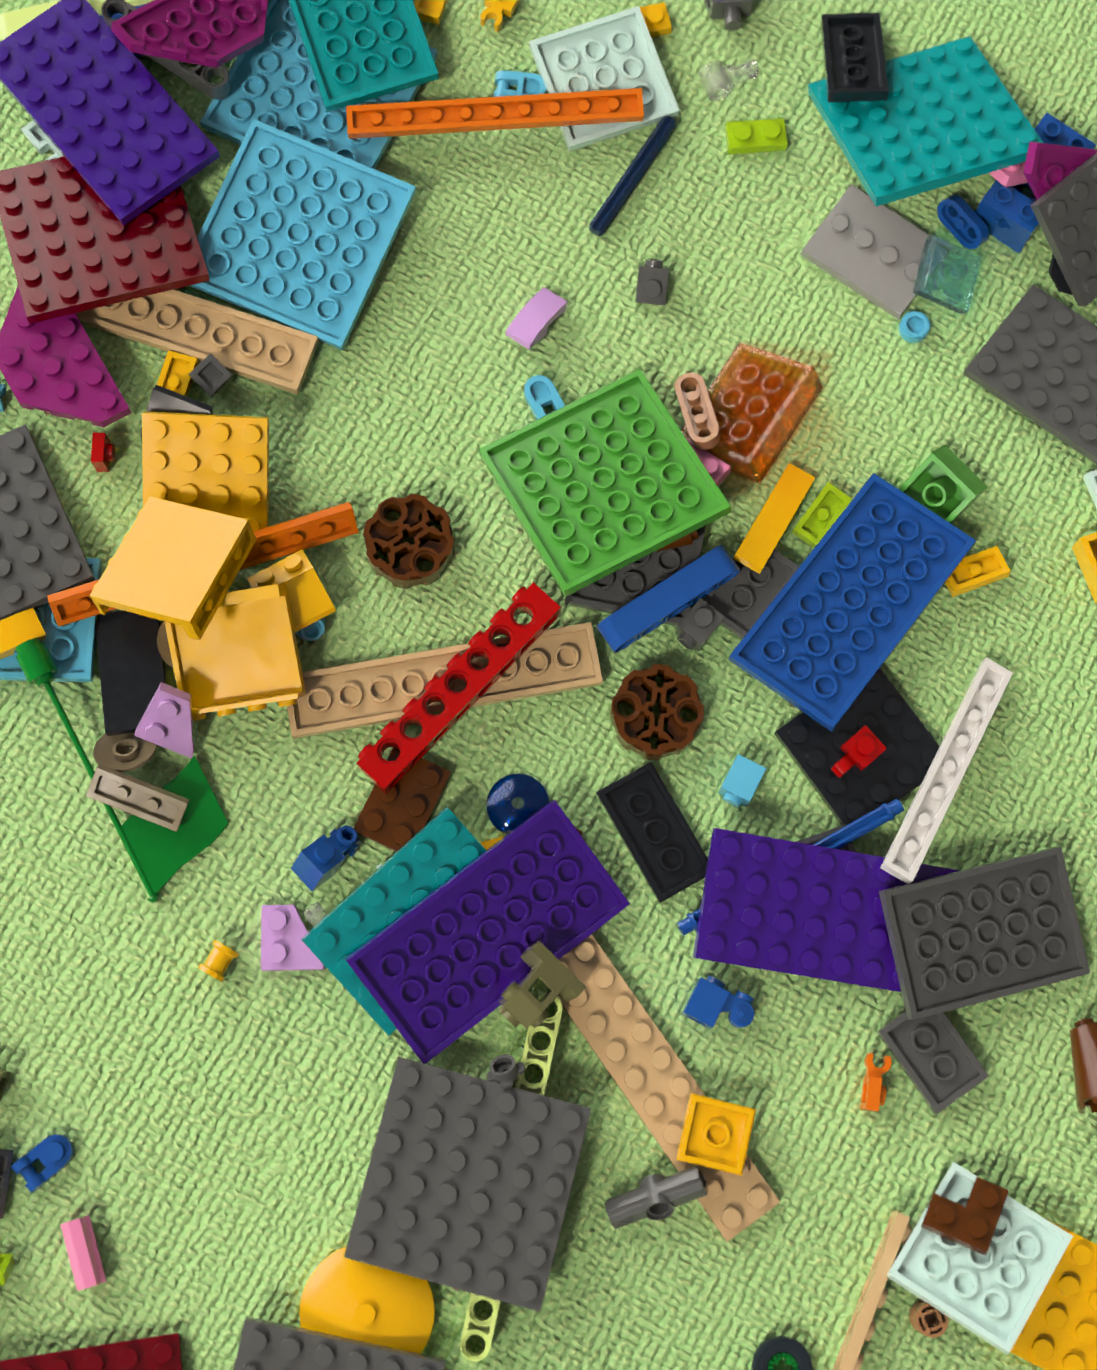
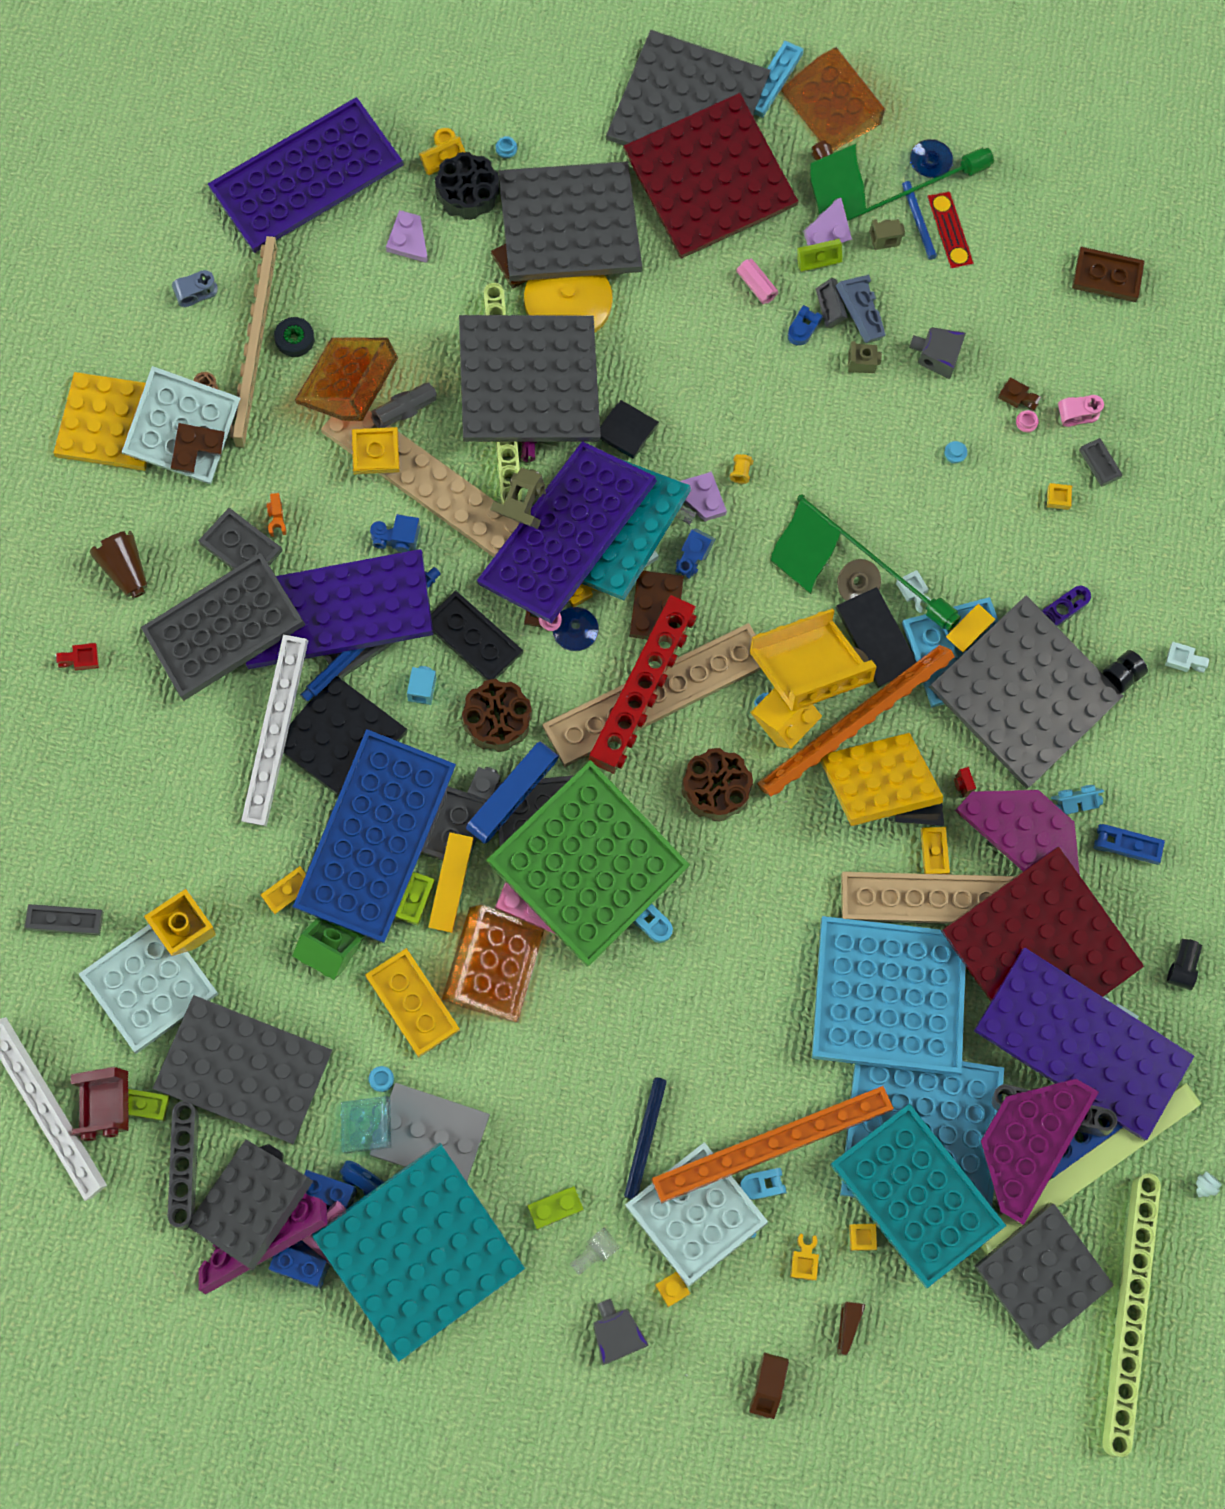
camera: 160 degrees right, 5 degrees down
dark tan plate [86,764,190,832] -> none
yellow panel [90,497,257,640] -> none
lavender wing [134,682,195,758] -> none
dark grey tile [189,353,233,398] -> none
dark grey plate [487,1054,525,1089] -> none
lavender slope [505,287,568,350] -> none
dark grey bracket [635,259,669,305] -> none
medium nougat plate [674,372,721,450] -> none
black plate [821,13,889,102] -> none
red plate [831,725,887,778] -> none
none -> clear orange slope [295,338,398,421]
none -> yellow plate [365,948,460,1058]
none -> black slope [600,400,659,459]
none -> light aqua plate [896,570,931,613]

